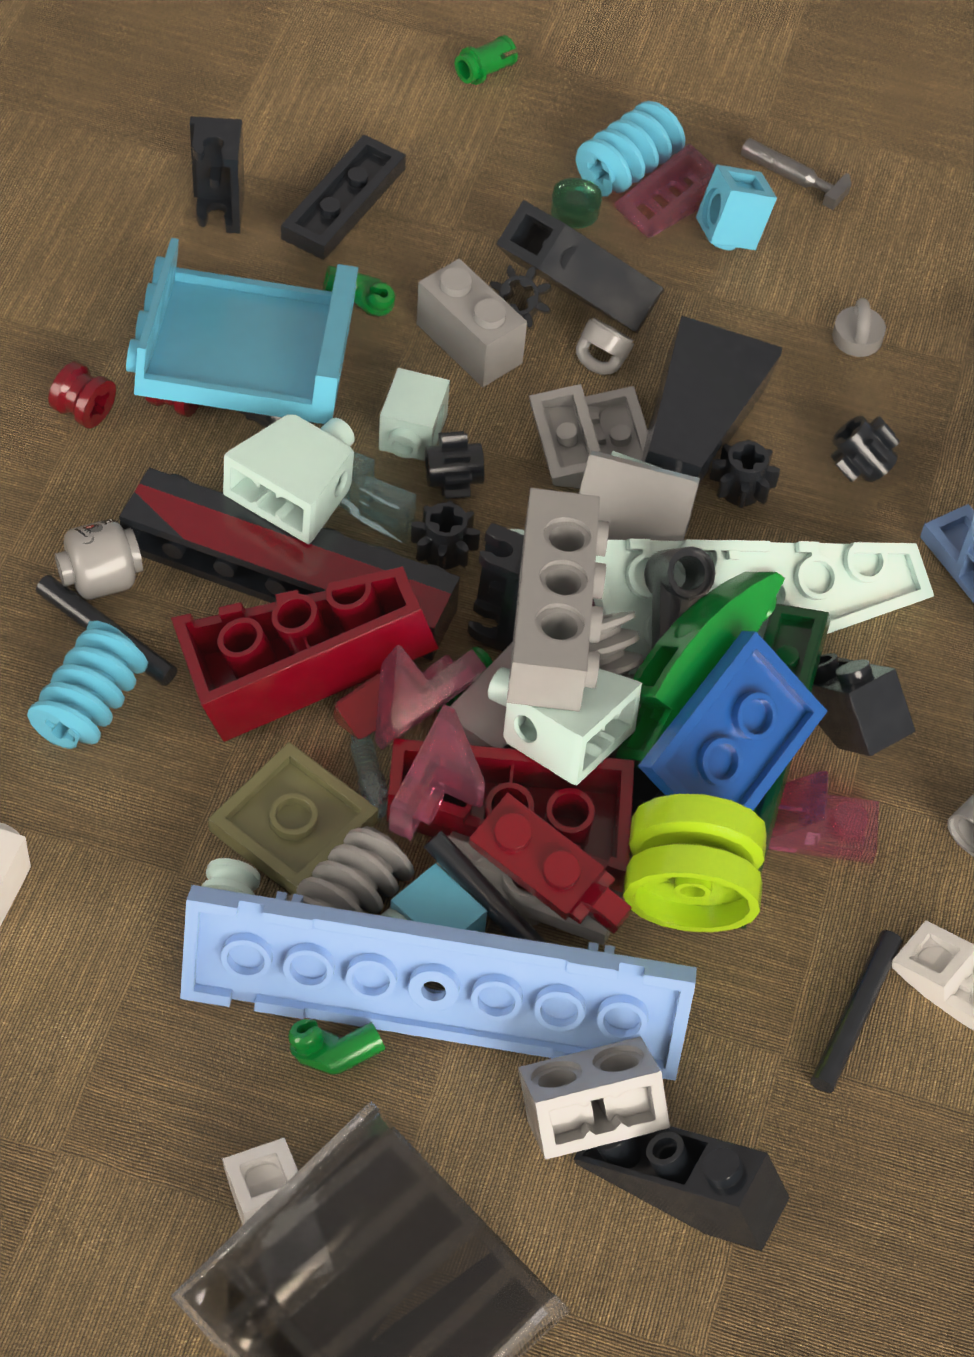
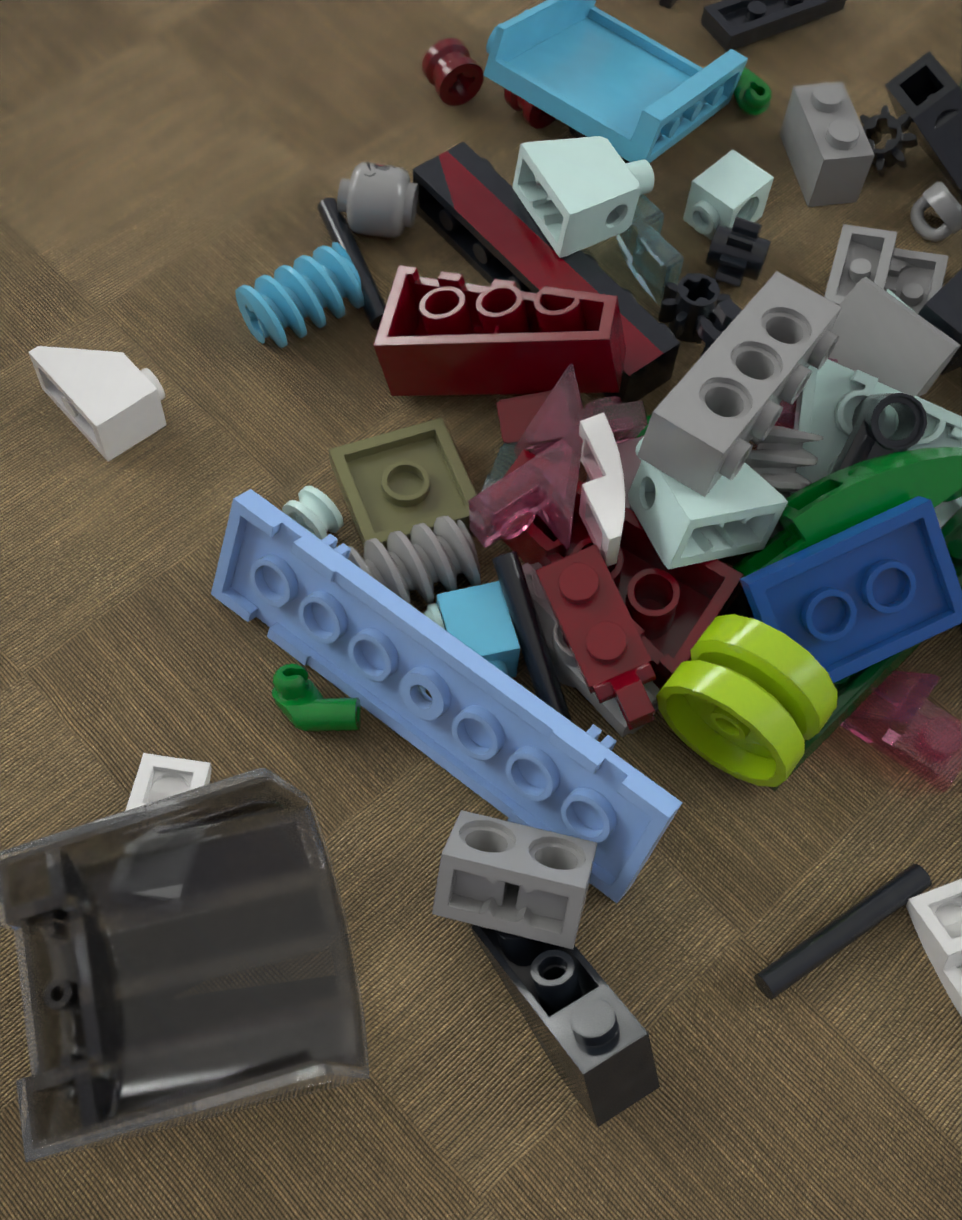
camera: 30 degrees right, 5 degrees up
none -> white slope [577,412,625,567]

